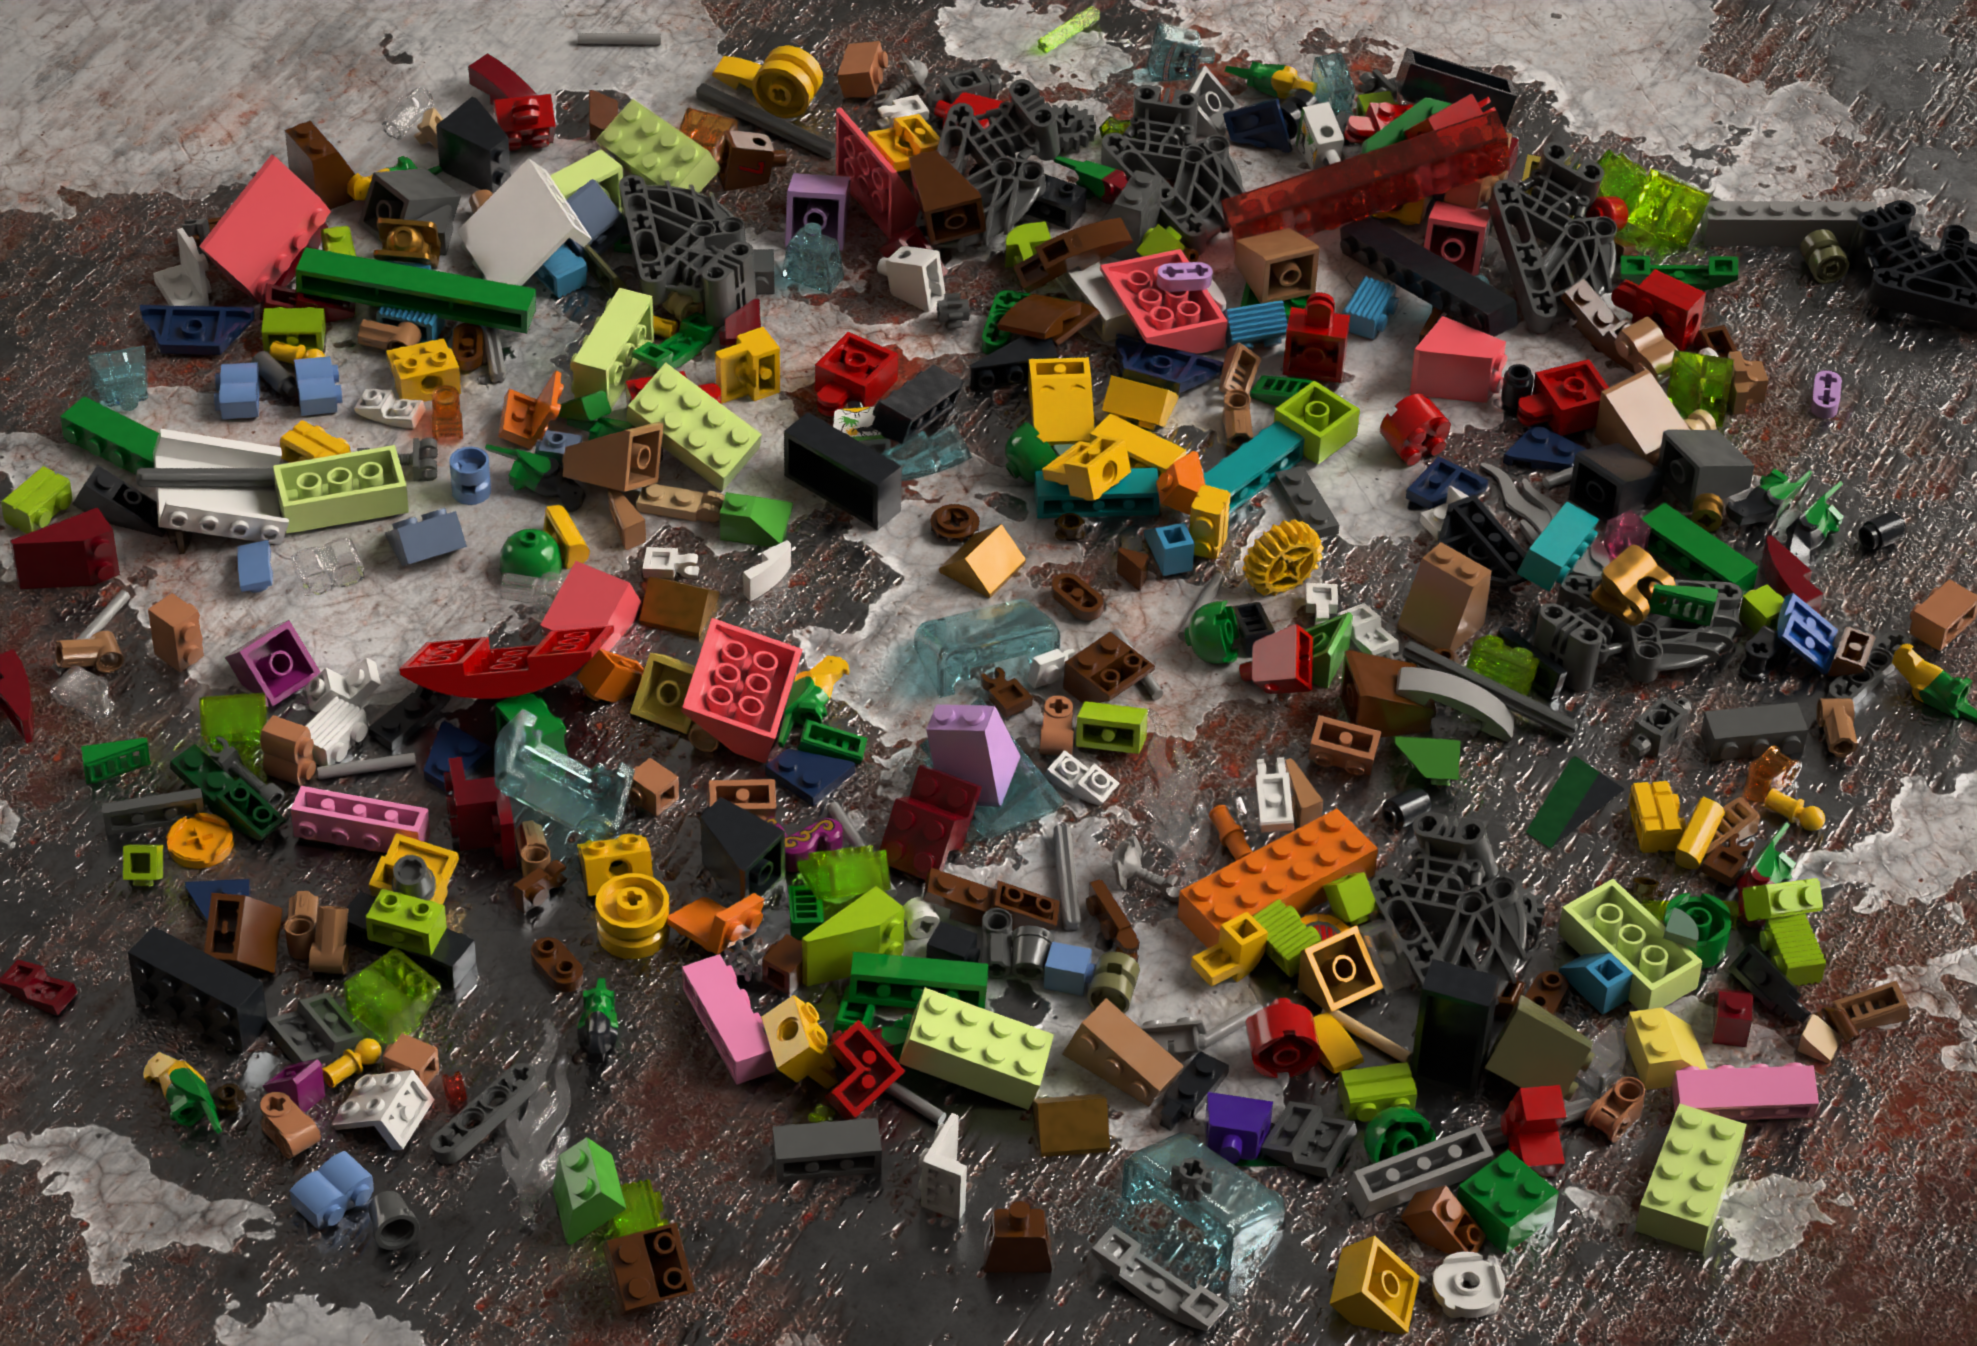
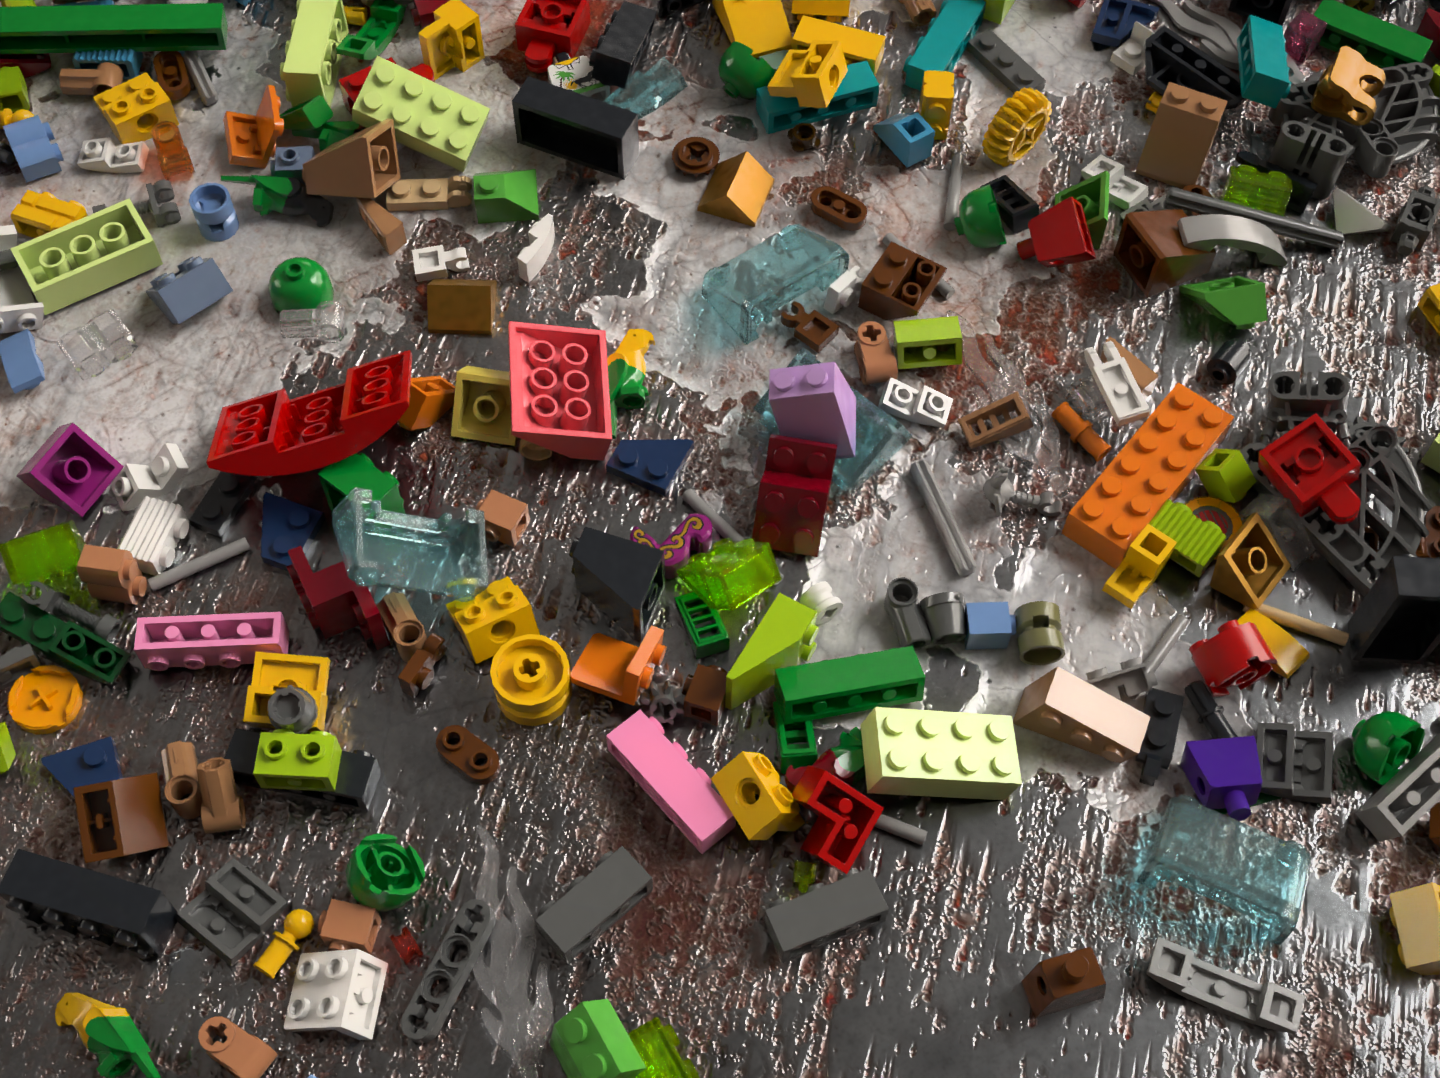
camera: 15 degrees left, 15 degrees up
dark brown plate [212,1084,247,1116] -> none
magenta slope [262,1059,325,1113] -> none
clear neon green slope [344,947,441,1045] -> none
coral slope [540,561,643,651] -> none
yellow brick [543,505,590,569] -> none
animal [577,978,618,1063] -> none
nougat brick [706,779,777,820] -> none
green slope [796,719,867,764] -> none
white bracket [918,1113,967,1220] -> none
reddish brown slope [923,868,1060,931] -> none
black brick [926,921,980,963] -> none
pearl gold slope [1032,1093,1110,1157] -> none
reddish brown hinge [1086,879,1140,963] -> none
reddish brown slope [1117,547,1149,591] -> none
orange slope [1156,451,1205,515] -> none
dark grey gear [1170,1157,1214,1202] -> none
white plate [1305,583,1338,625] -> none
nougat brick [1308,715,1381,775] -> none
lime brick [1338,1062,1417,1122] -> none
dark green sticker [1526,756,1625,849] -> none
green slope [1649,584,1718,626] -> none
none -> green cylinder [345,833,426,912]
none -> dark grey brick [535,846,653,965]
none -> medium nougat slope [957,391,1034,449]
none -> black axle [1184,680,1238,739]
none -> red brick [1258,413,1361,525]
none -> white slope [1333,188,1392,235]

